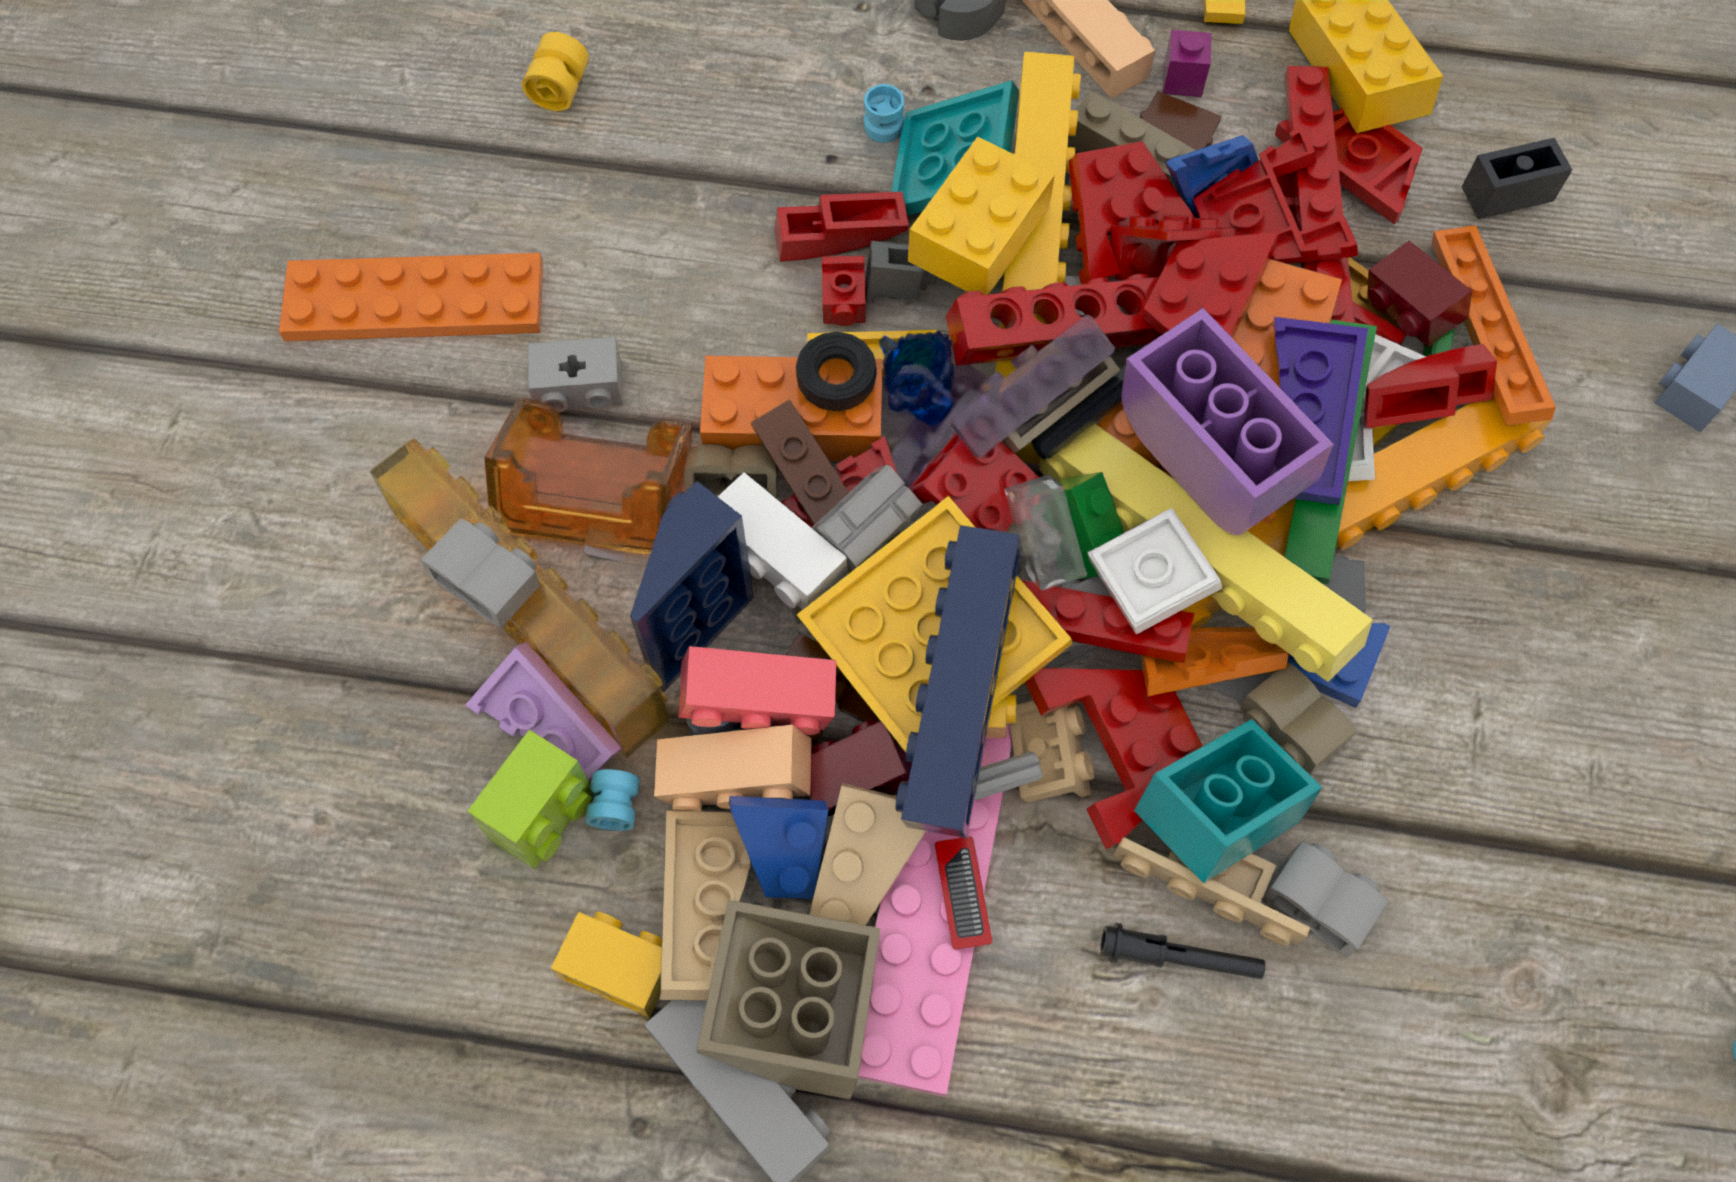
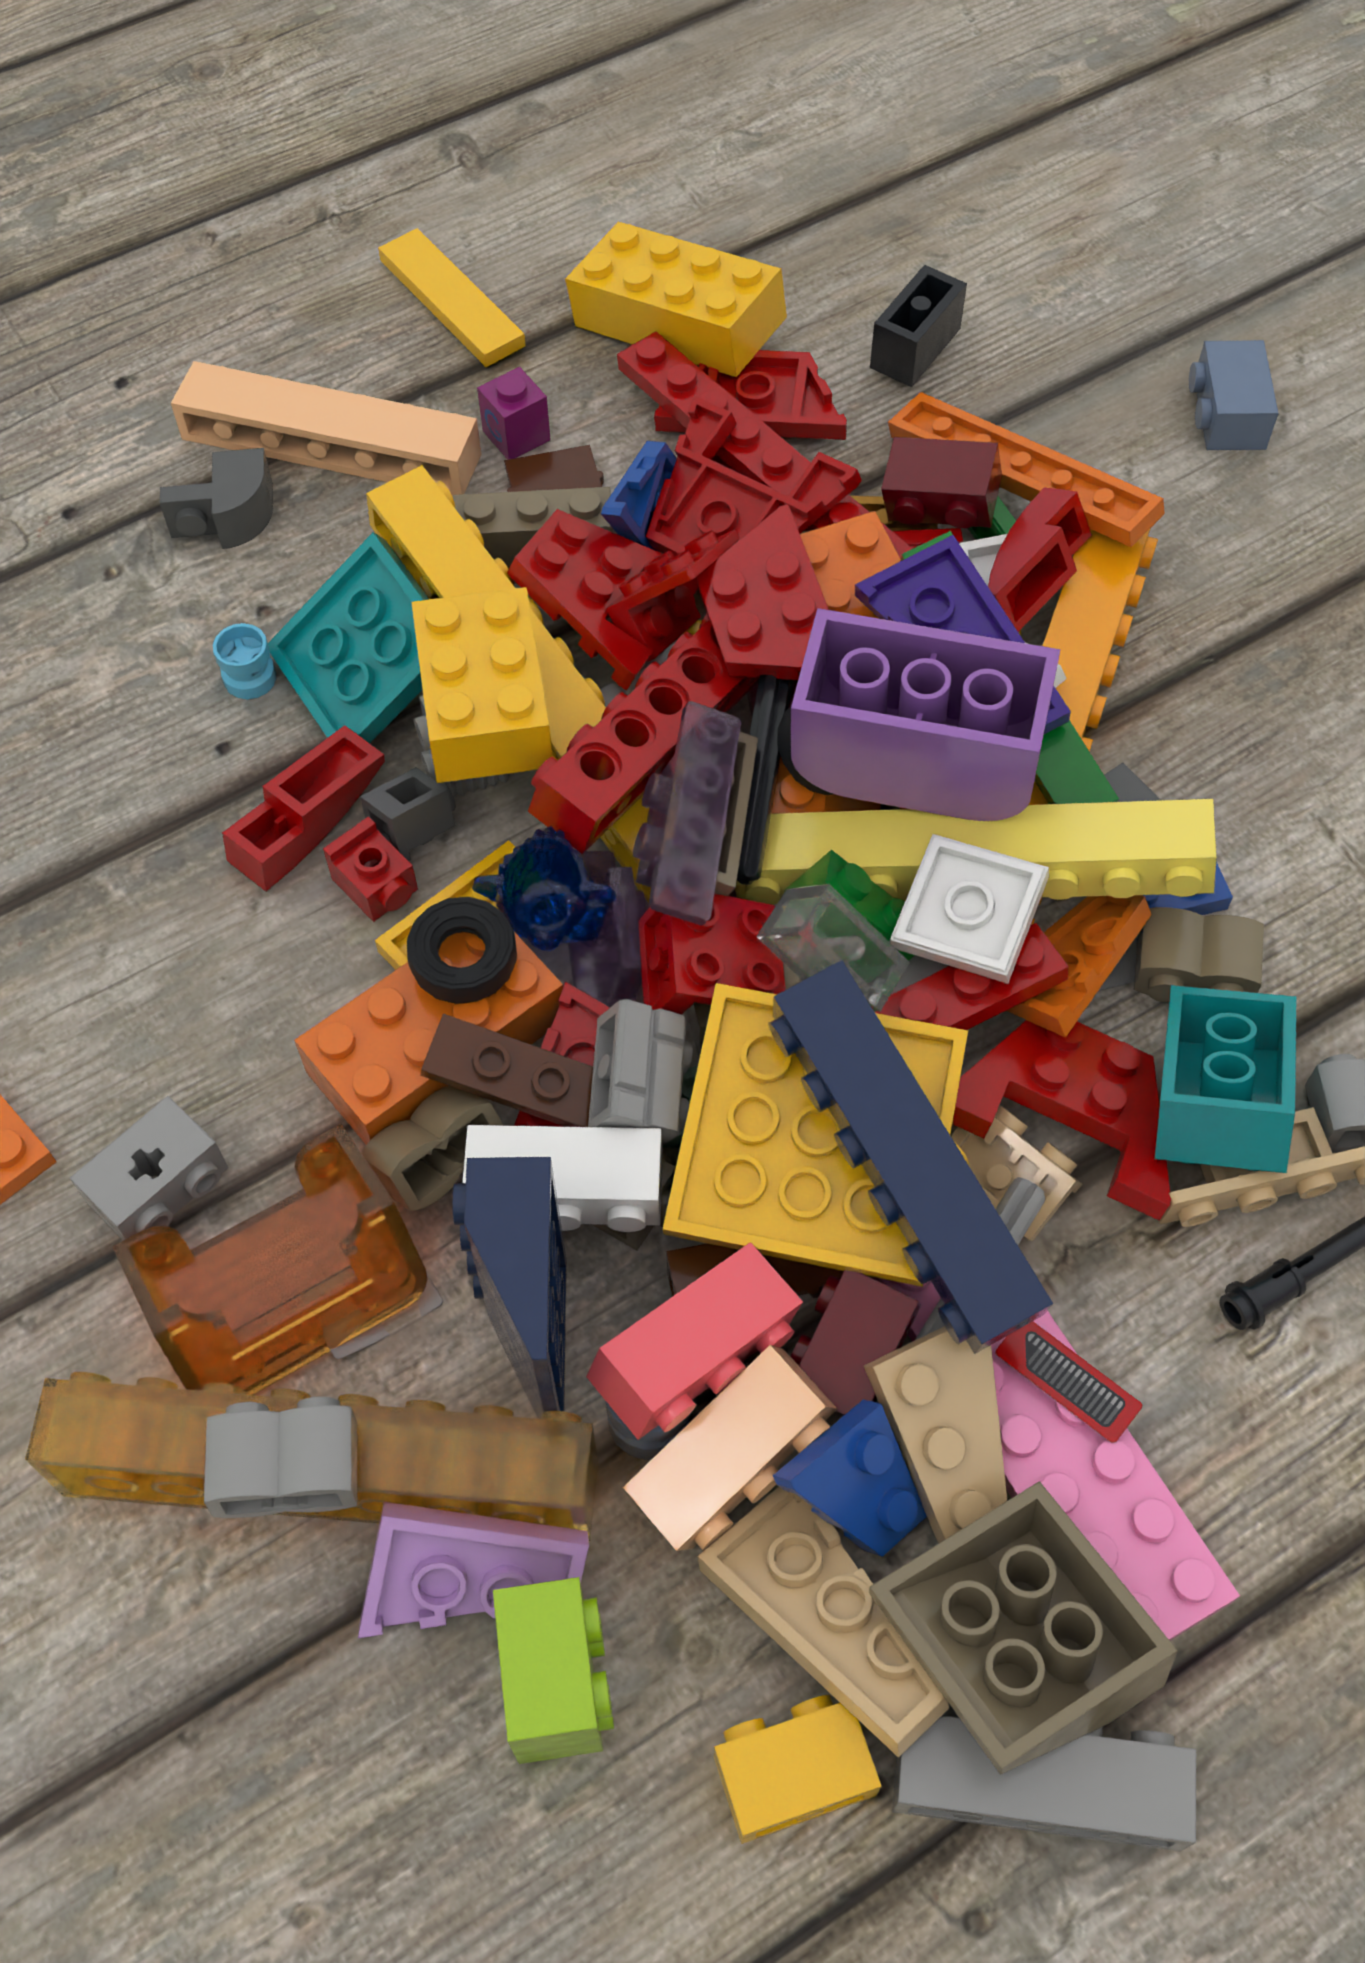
camera: 40 degrees left, 5 degrees down
medium azure wheel [585,769,640,831] -> none

